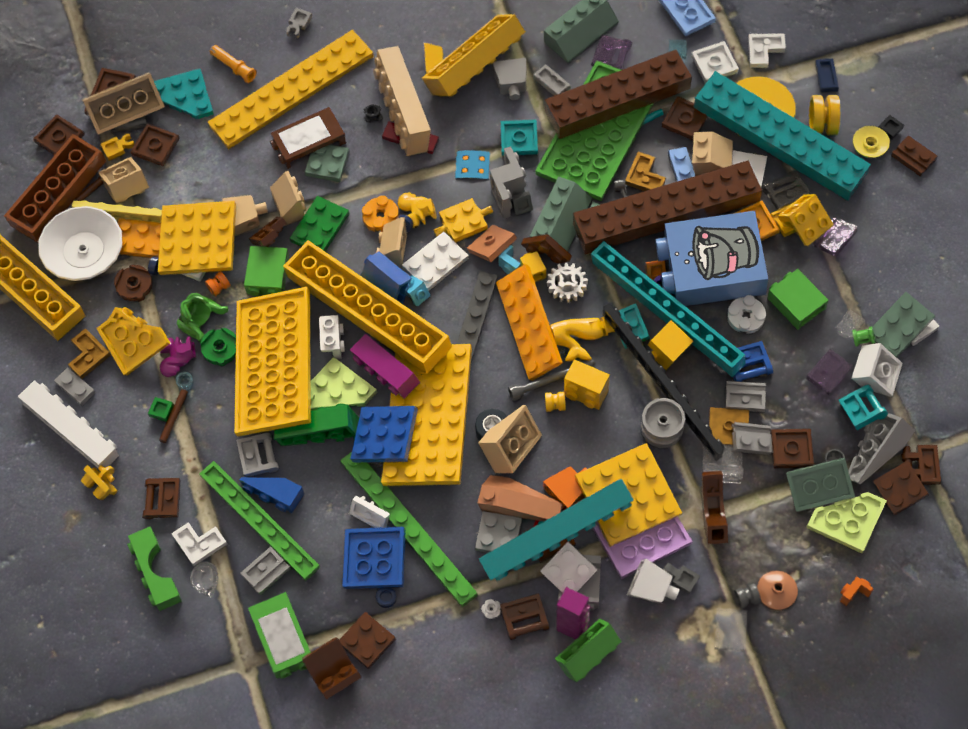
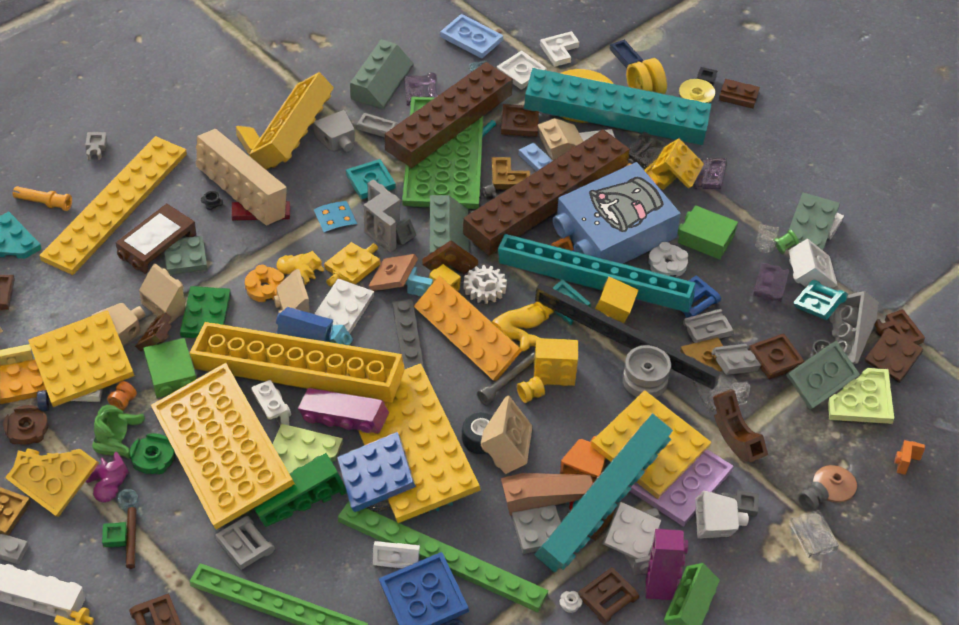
camera: 30 degrees left, 15 degrees down
blue slope [240,477,304,513] -> none

